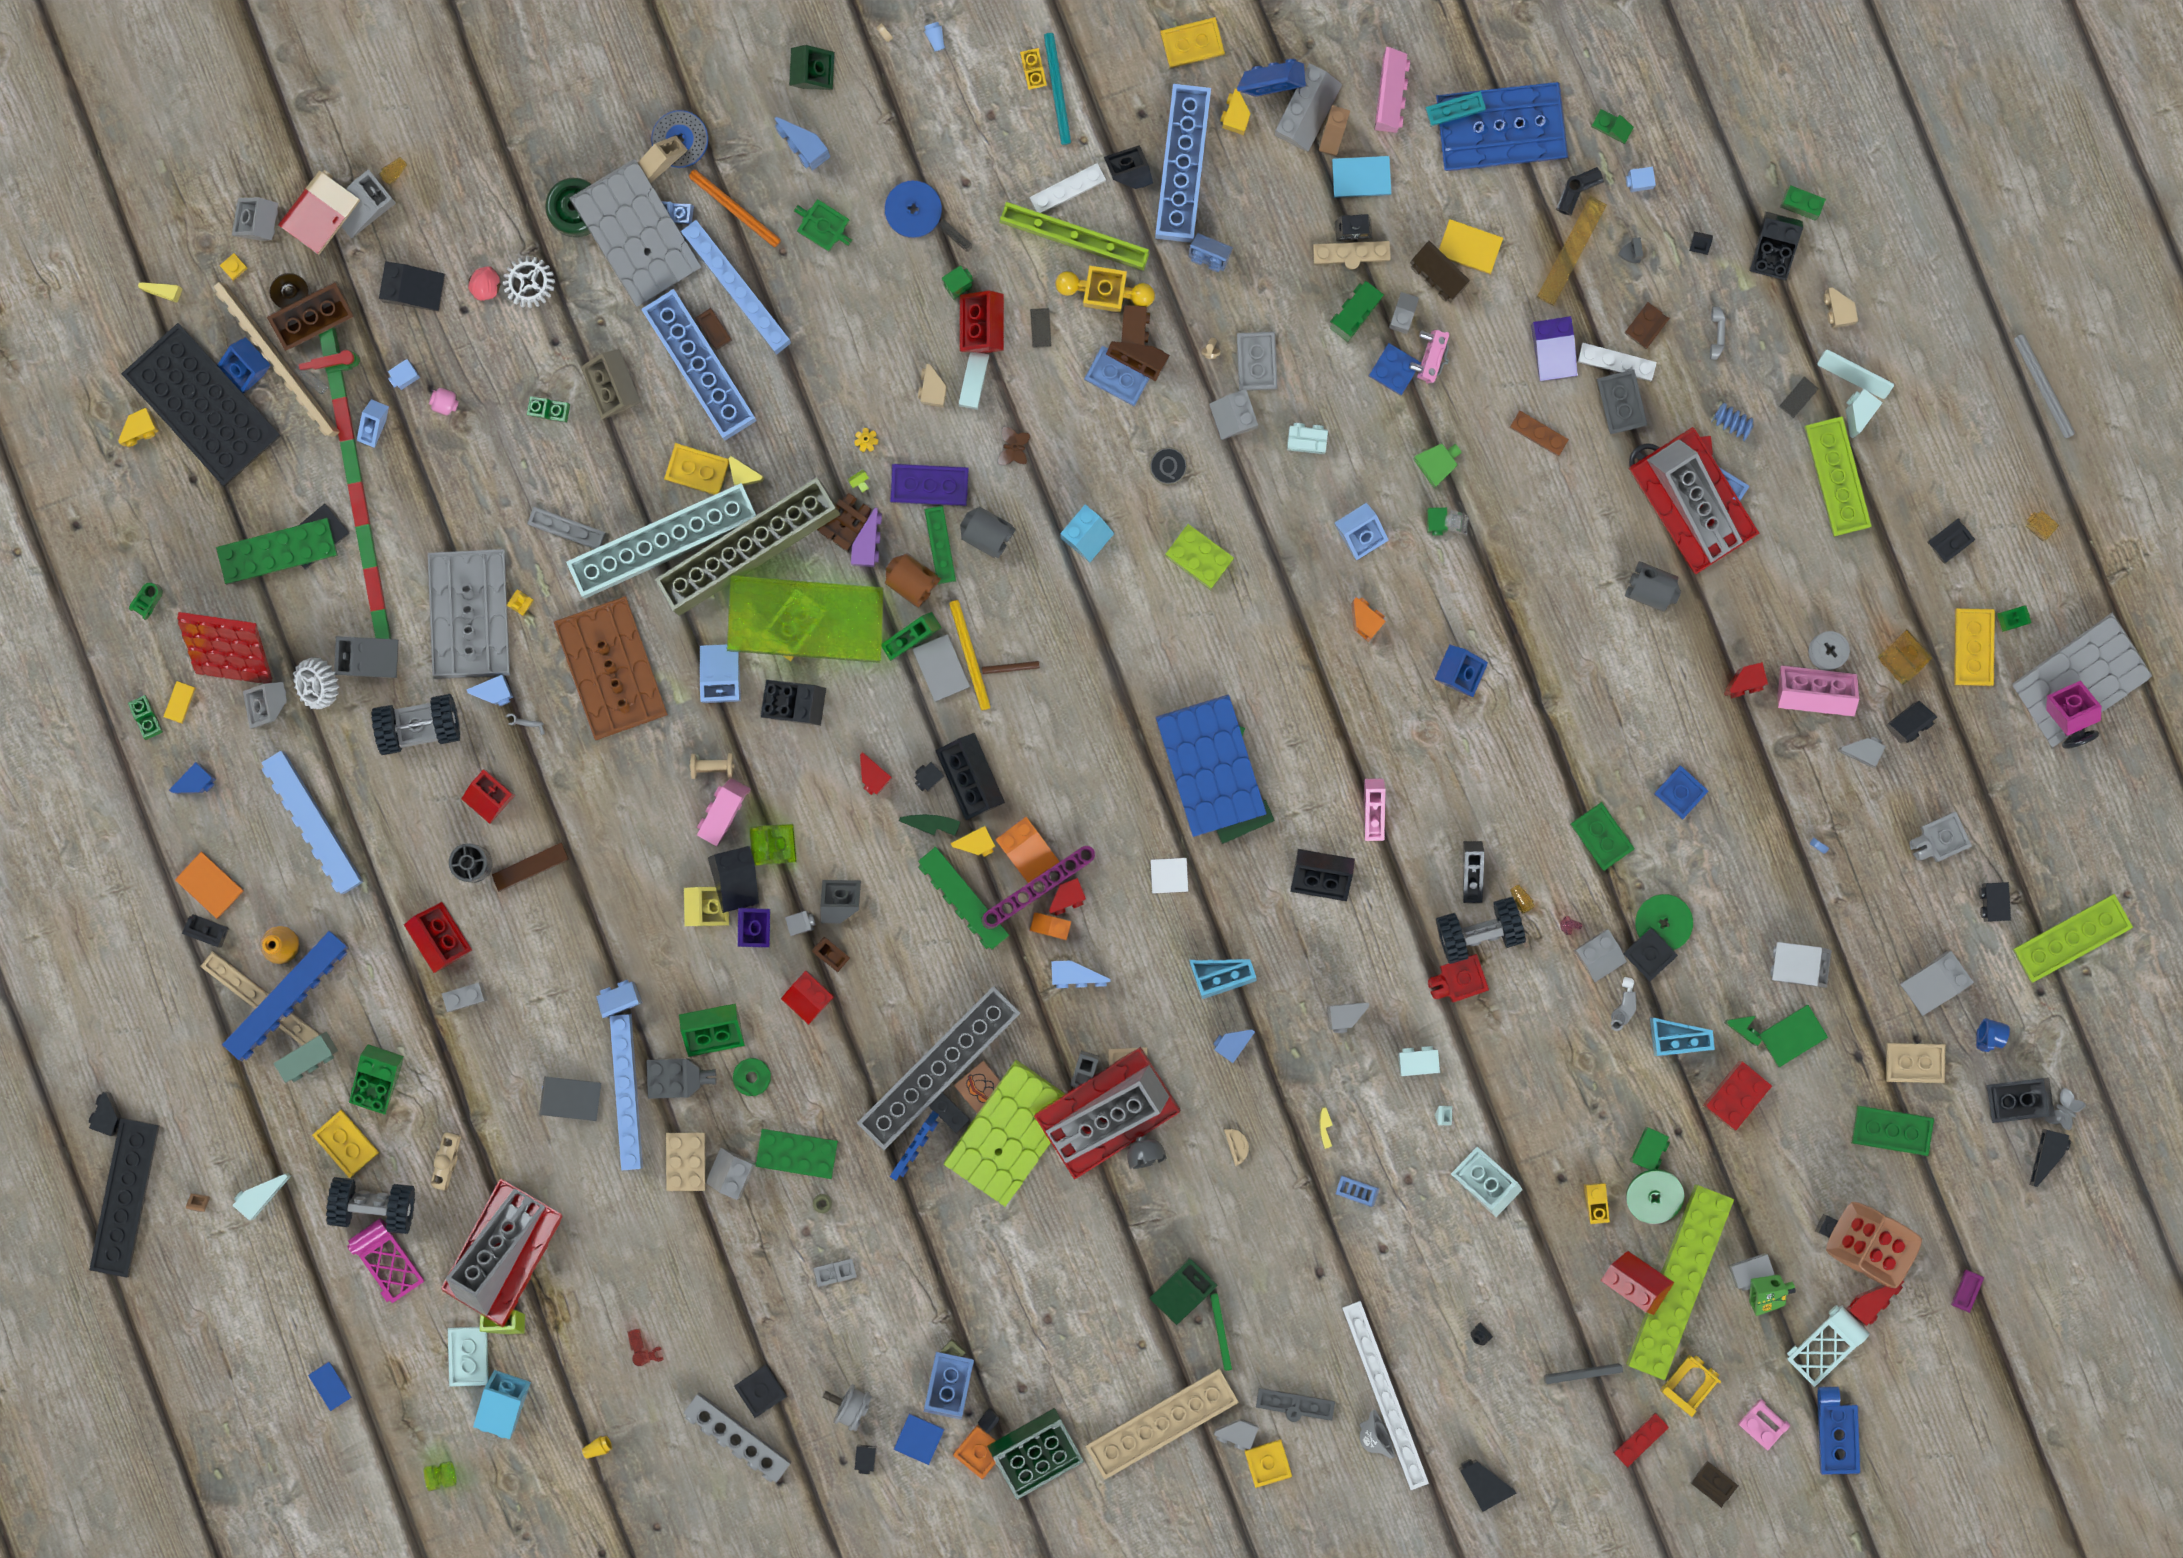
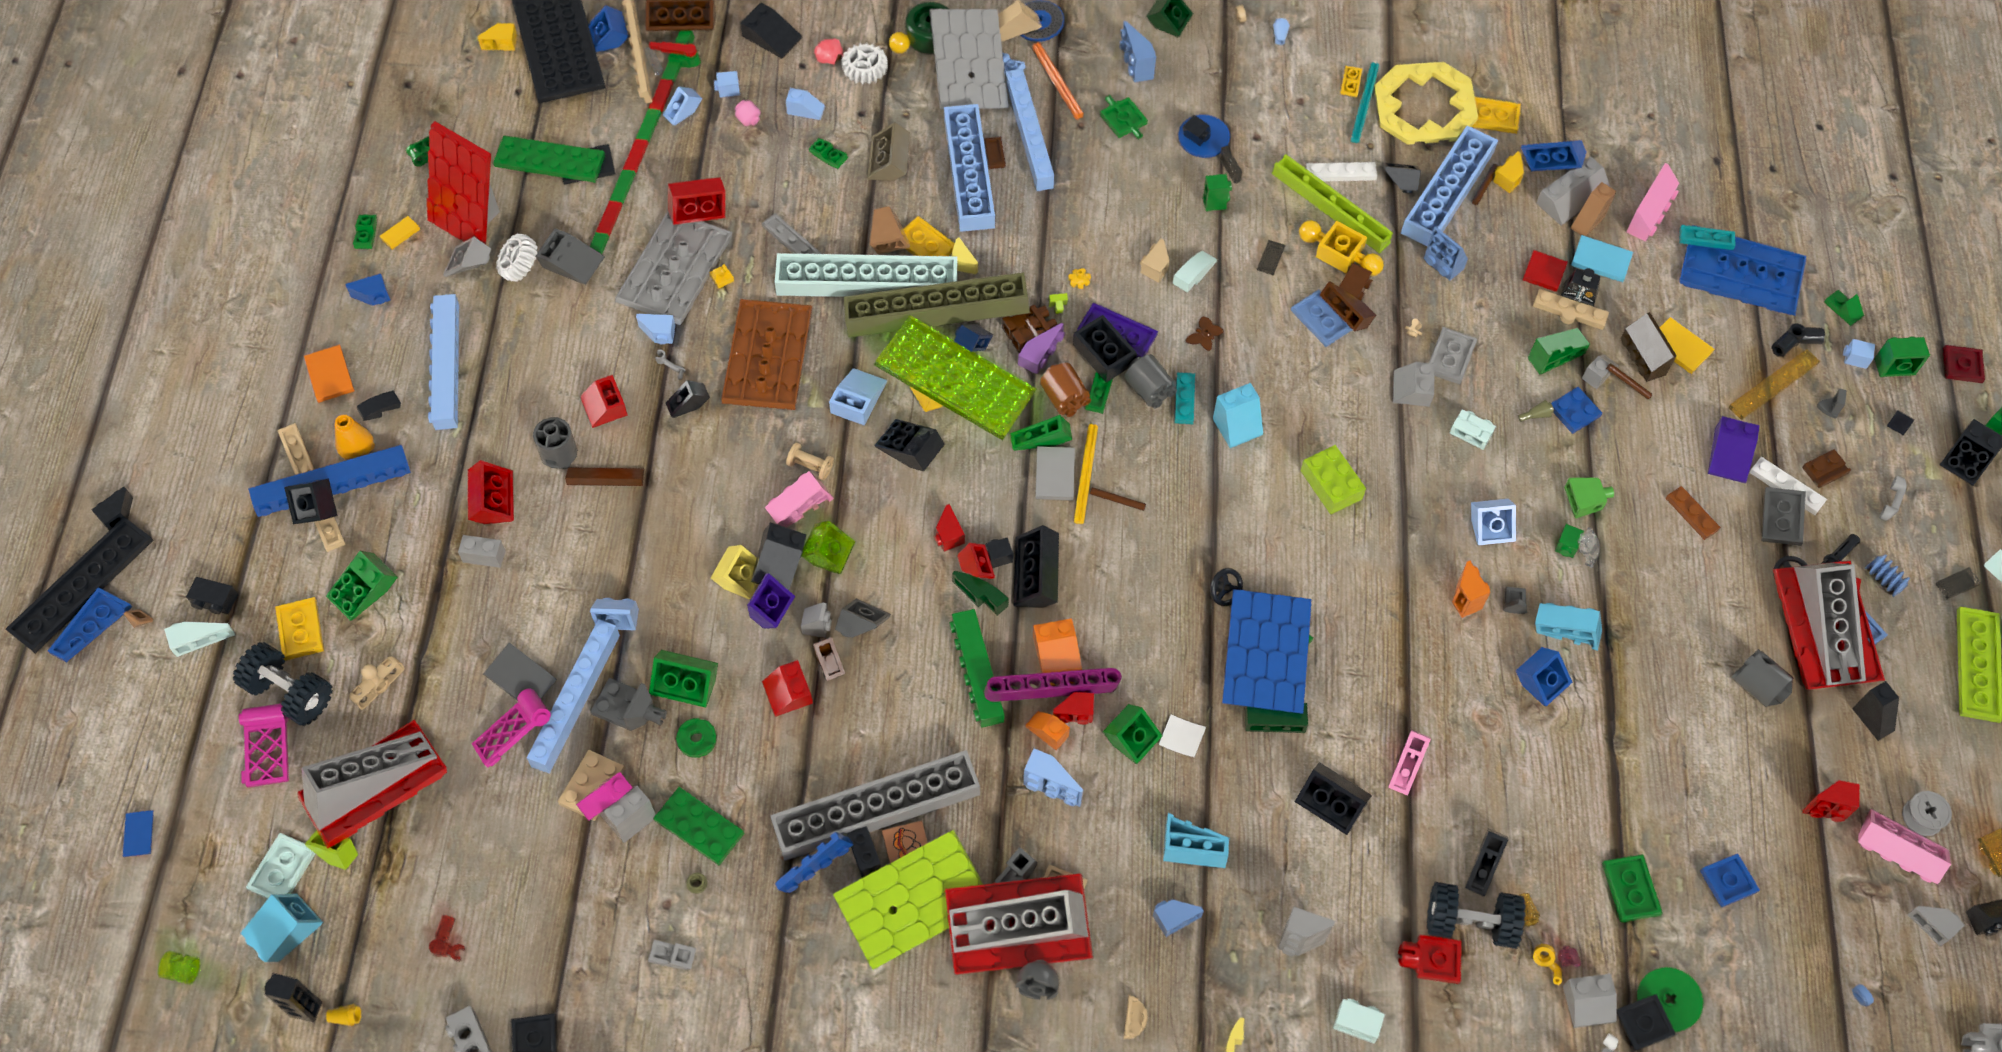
camera: 25 degrees right, 25 degrees down
black hinge [182,914,229,948] -> none
sand green brick [273,1031,338,1083] -> none
black plate [371,694,461,755] -> none
yellow slope [951,826,996,857] -> none
red slope [960,290,1004,353] -> none
black tile [1149,447,1187,486] -> none
bright pink piece [1409,330,1449,384] -> none
none -> blue wing [48,588,132,663]
none -> black brick [186,577,238,615]
none -> black brick [264,973,323,1023]
none -> black slope [284,478,338,525]
none -> black slope [357,390,401,421]
none -> dark pink piece [472,689,551,768]
none -> dark pink slope [576,772,633,821]
none -> black slope [665,380,710,418]
none -> red brick [668,177,726,225]
none -> light blue slope [786,88,825,120]
none -> medium nougat slope [870,206,910,254]
none -> yellow piece [889,32,910,54]
none -> dark blue brick [954,324,994,352]
none -> red slope [957,543,995,579]
none -> black brick [1073,315,1137,382]
none -> green slope [1103,704,1163,764]
none -> teal plate [1175,372,1195,425]
none -> black brick [1183,115,1211,146]
none -> black piece [1210,568,1243,606]
none -> light yellow plate [1374,62,1478,145]
none -> reddish brown bar [1472,164,1498,205]
none -> dark grey tile [1503,587,1527,614]
none -> olive cone [1518,400,1554,422]
none -> red tile [1523,250,1568,292]
none -> yellow plate [1533,944,1562,985]
none -> medium azure wedge [1535,603,1602,651]
none -> reddish brown bar [1606,363,1652,399]
none -> black pin [1822,534,1860,563]
none -> black slope [1852,681,1899,741]
none -> green brick [1874,336,1930,377]
none -> dark red tile [1943,345,1985,383]

